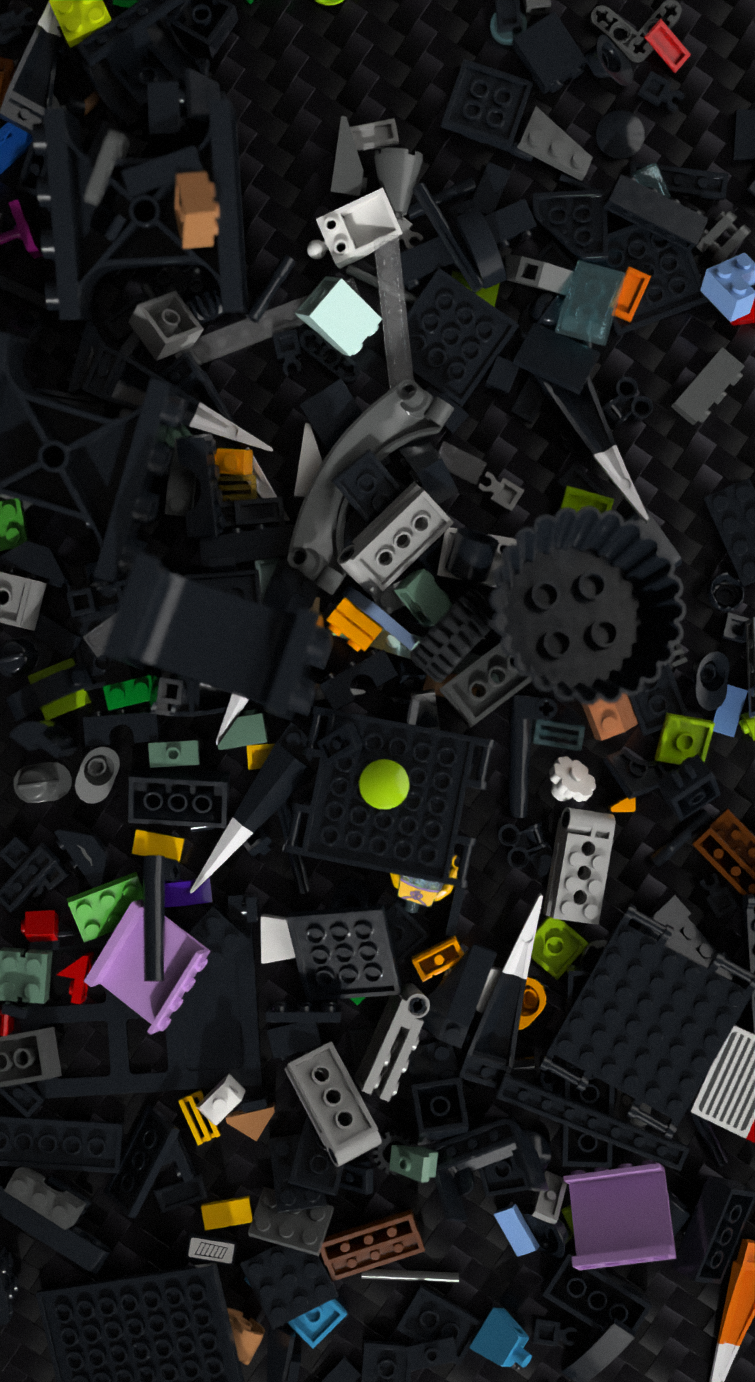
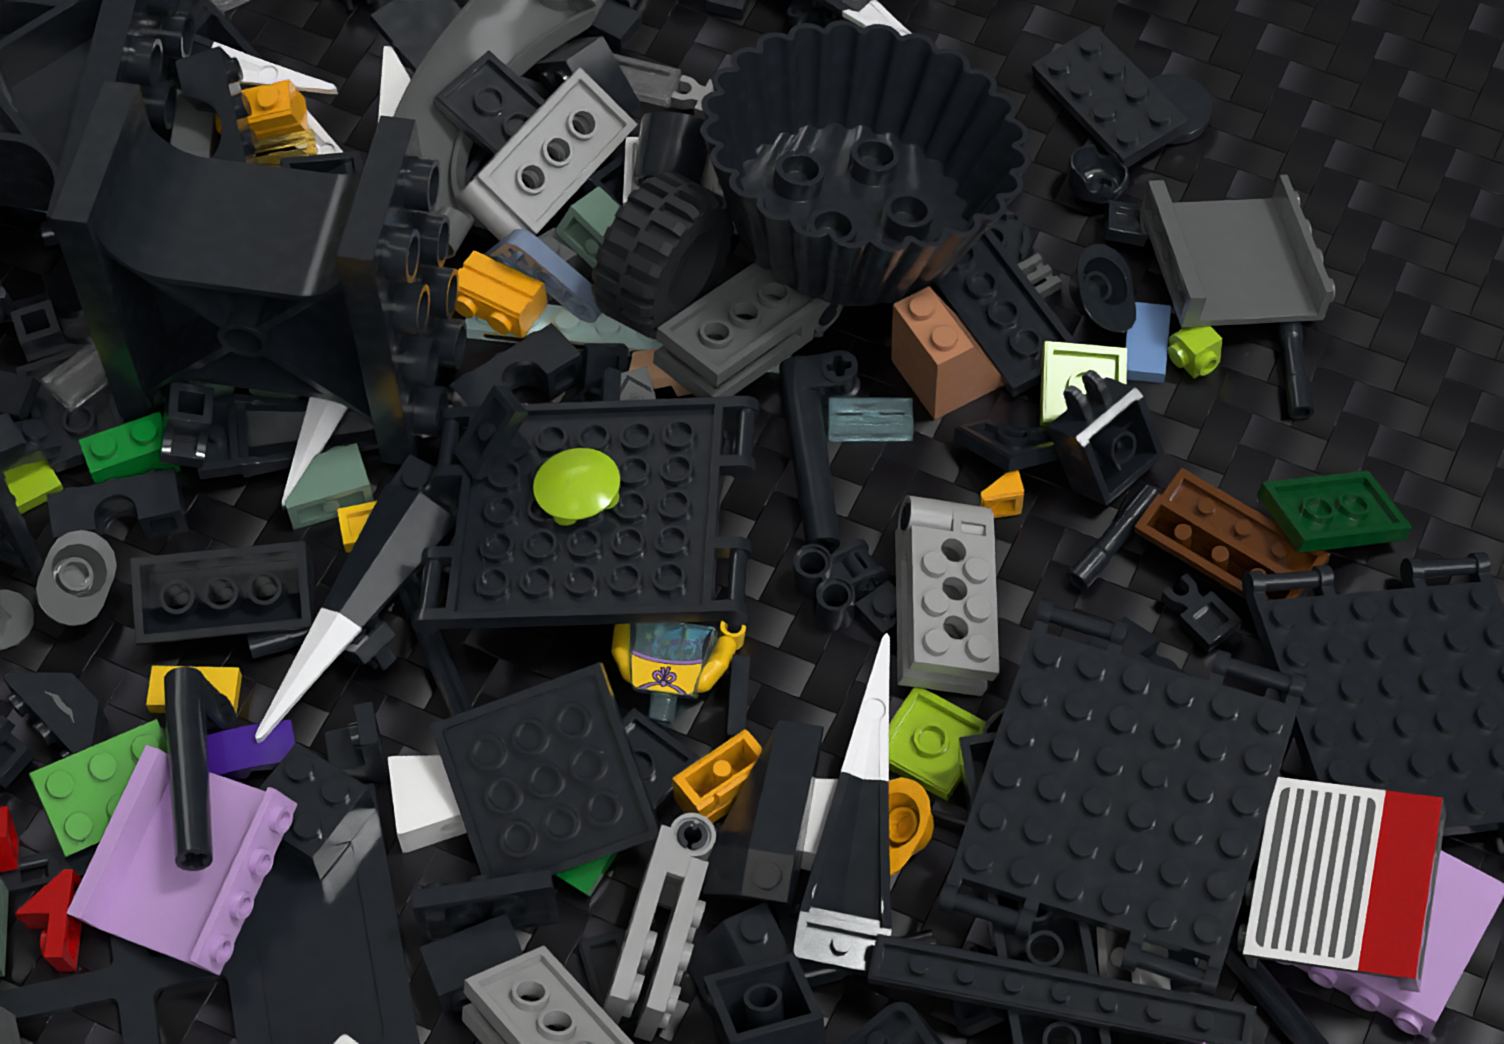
camera: 10 degrees left, 30 degrees down
sand green brick [148,740,200,768] -> none
white plant [549,756,596,802] -> none

